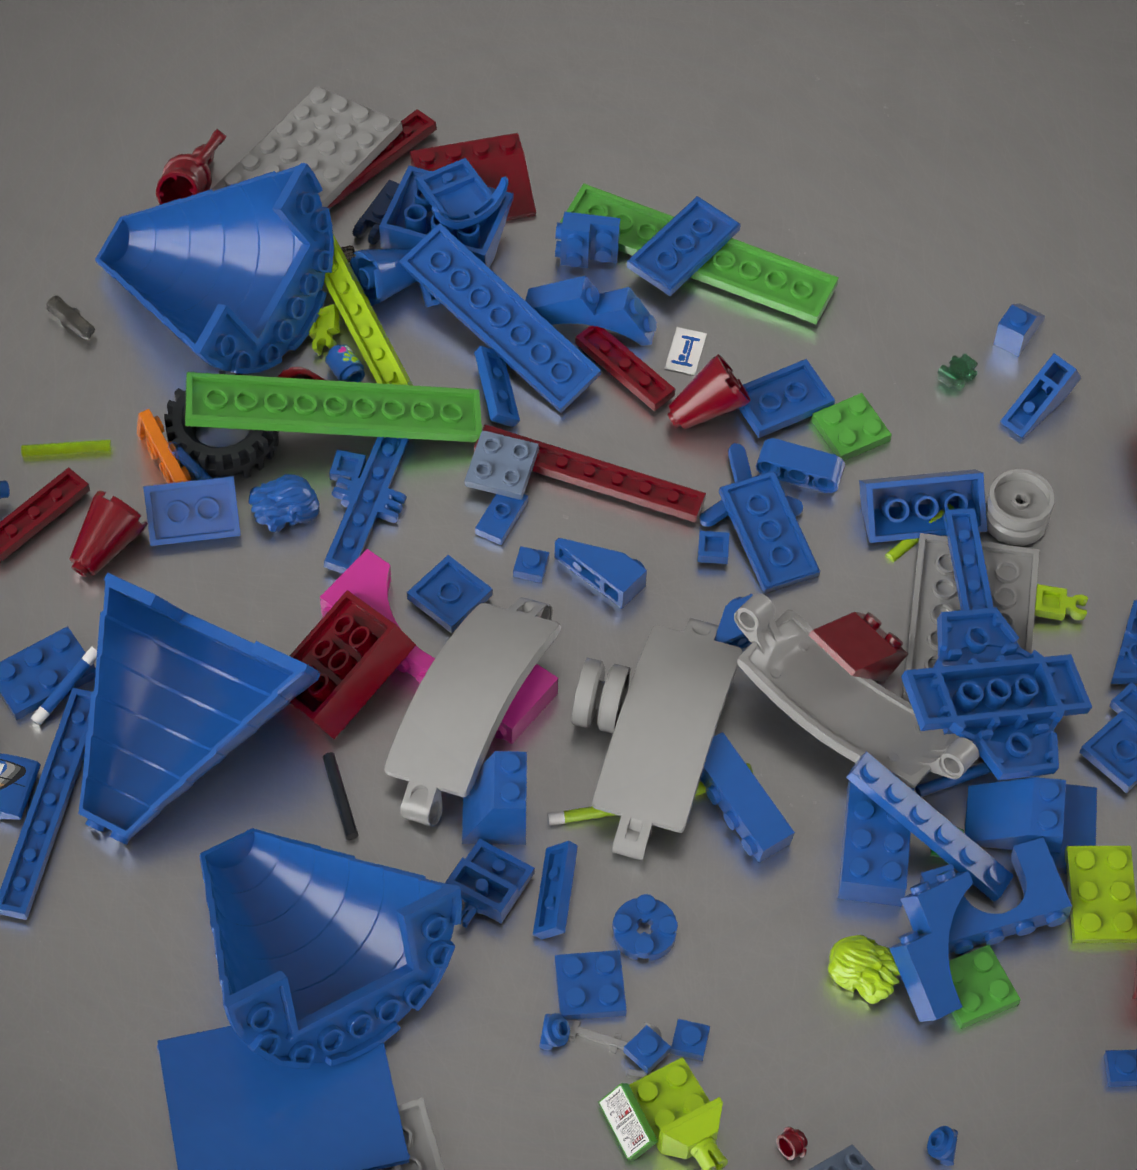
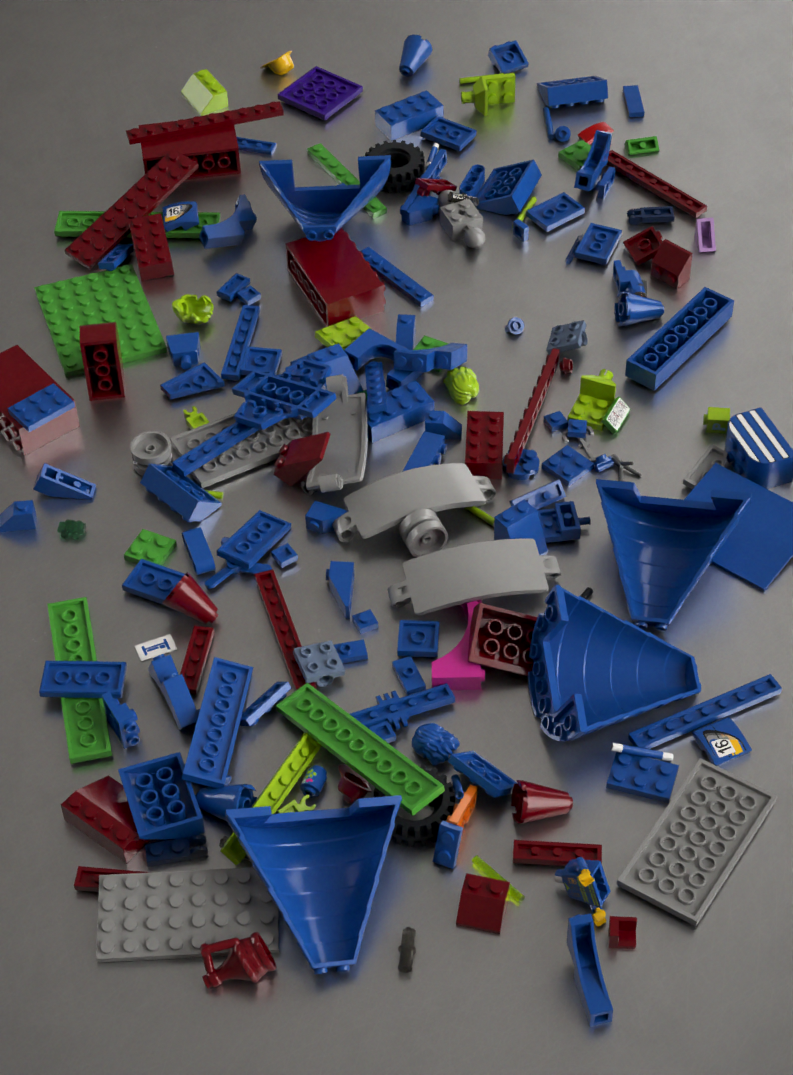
camera: 125 degrees left, 10 degrees down
blue piece [416,158,508,229] -> none
none -> blue plate [392,656,426,695]
none -> blue slope [396,314,416,350]
none -> blue slope [425,410,462,440]
none -> blue plate [432,821,463,869]
none -> dark red slope [456,873,510,934]
none -> dark red brick [465,411,504,479]
none -> dark red plate [504,348,560,474]
none -> dark grey plant [611,454,641,481]

